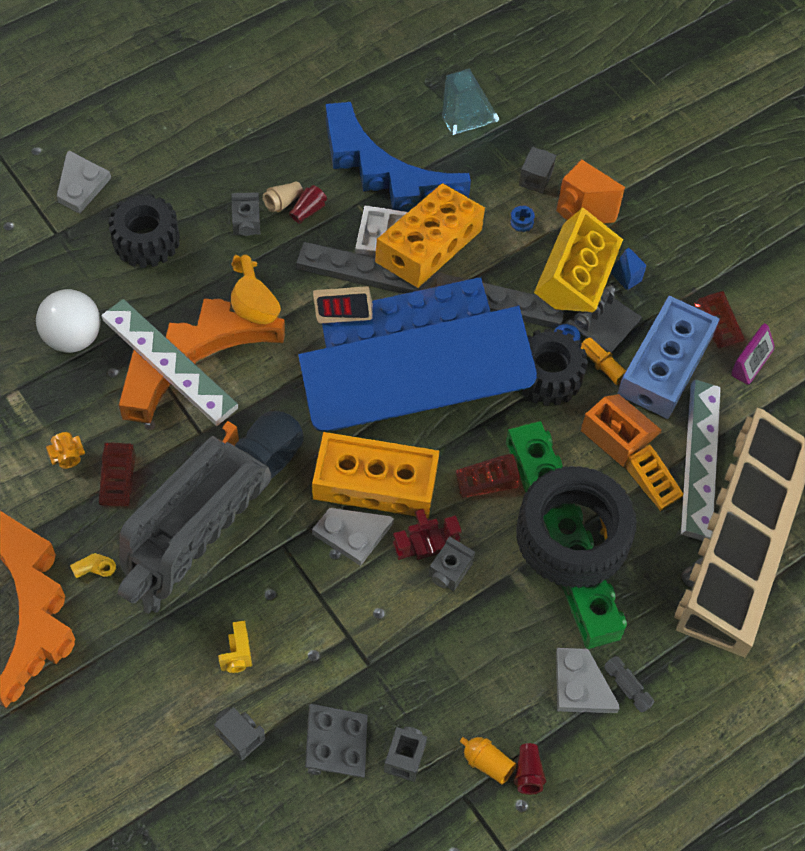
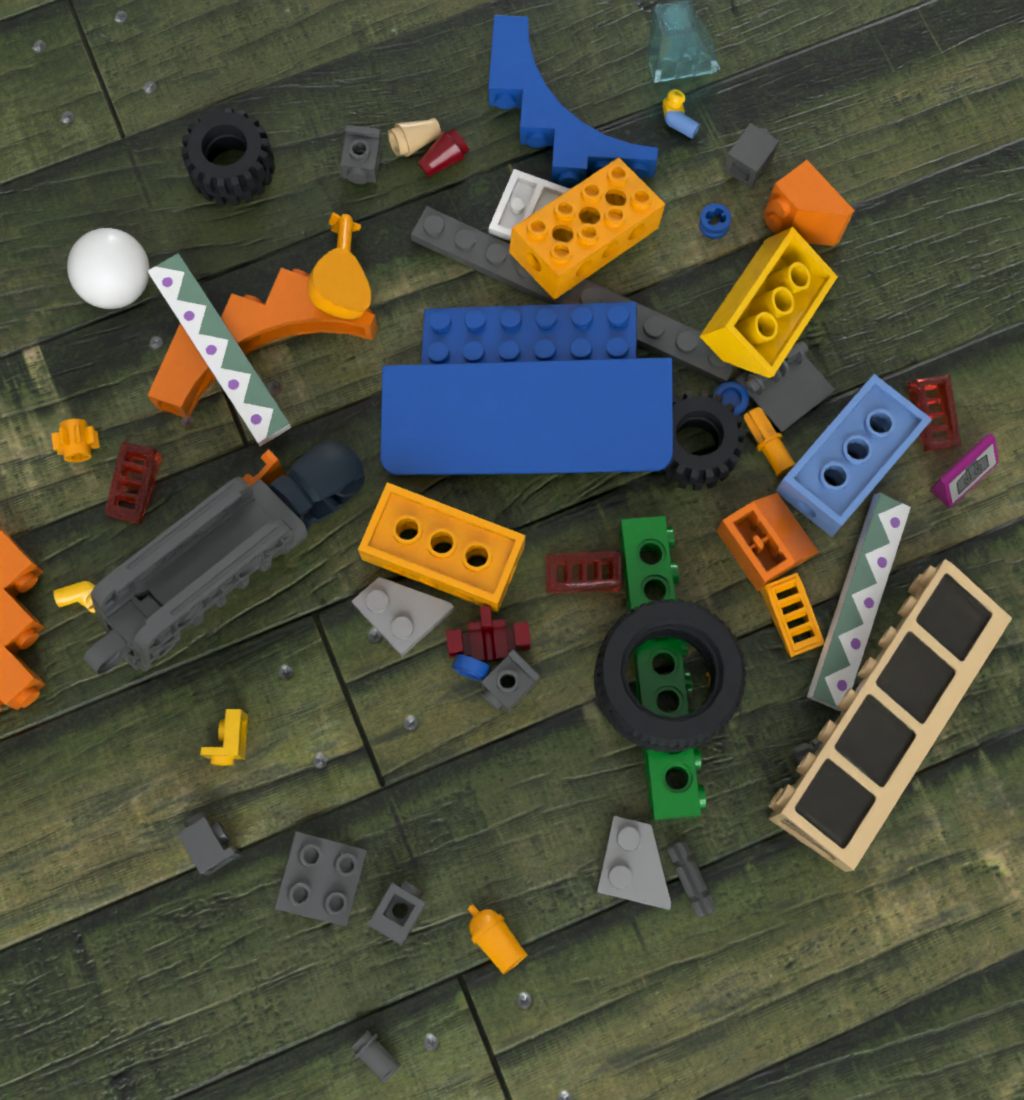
camera: 15 degrees right, 15 degrees up
light grey wing [57,151,111,214] -> none
slope [313,286,373,324] -> none
dark red cone [514,743,546,795] -> none
blue slope [611,248,646,290] -> none
none -> blue tile [452,654,491,682]
none -> arm [662,89,701,139]

